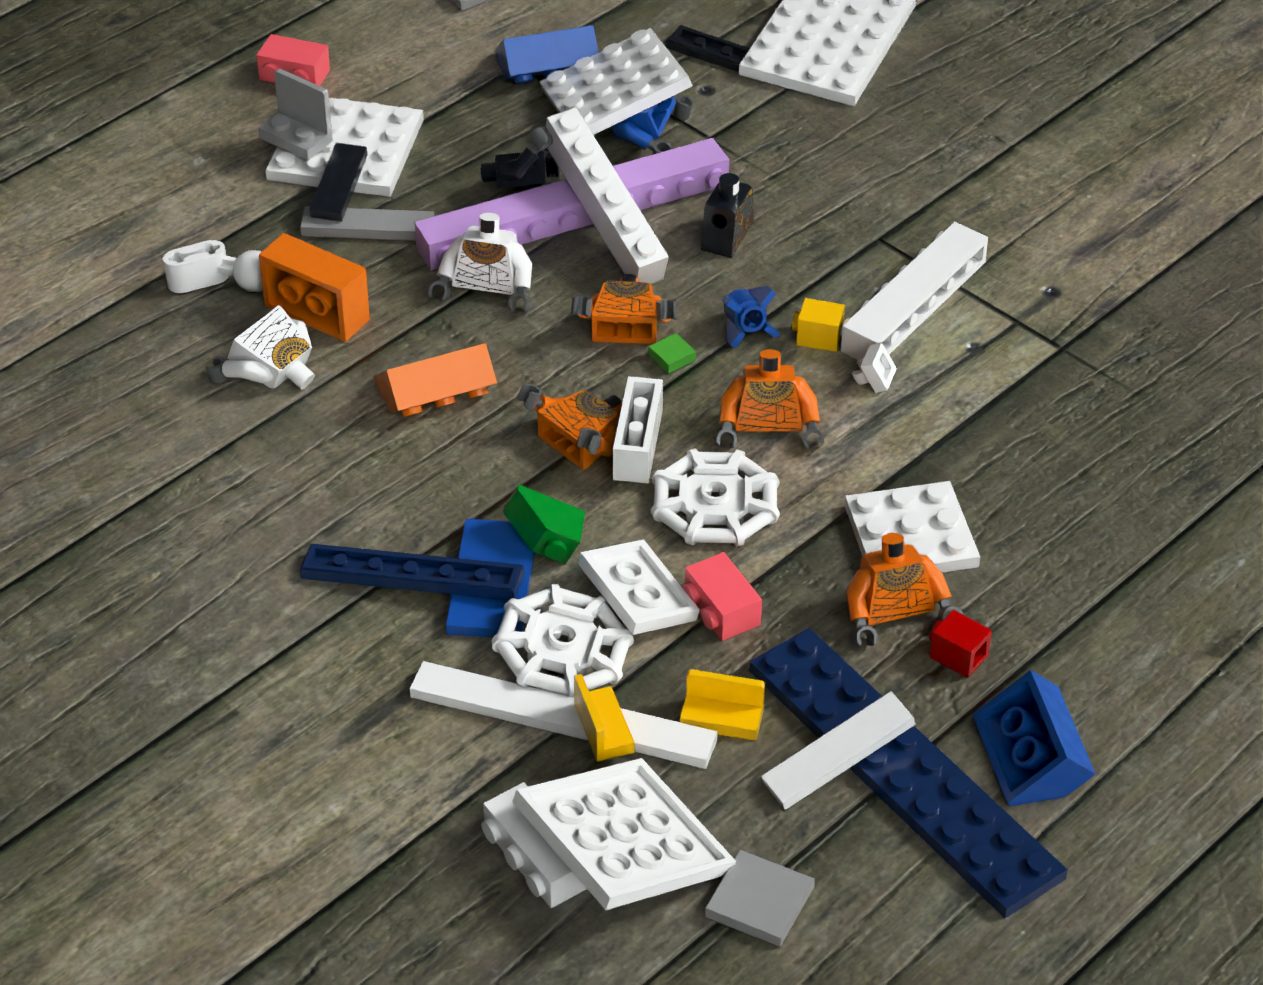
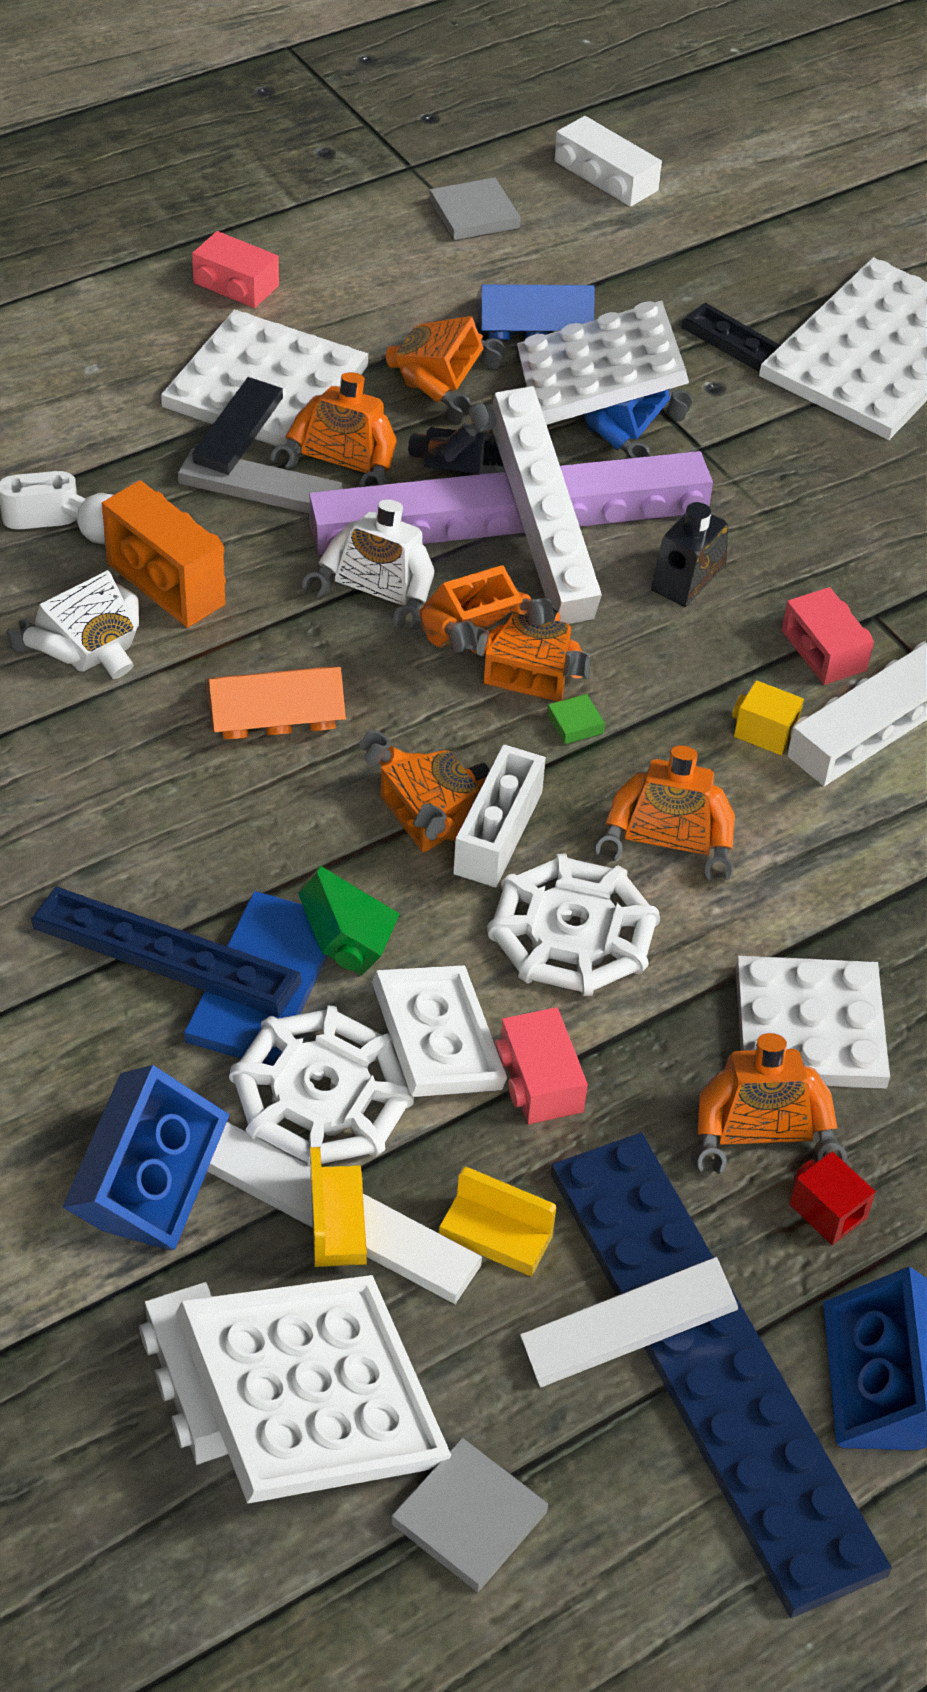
camera: 10 degrees right, 5 degrees up
light grey bracket [258,68,332,160] -> none
blue brick [722,285,780,348] -> none
white tile [852,342,897,393] -> none
none -> blue slope [62,1065,230,1251]
none -> orange torso [271,372,397,487]
none -> orange torso [386,316,504,425]
none -> orange torso [419,565,554,652]
none -> coral brick [781,587,874,685]

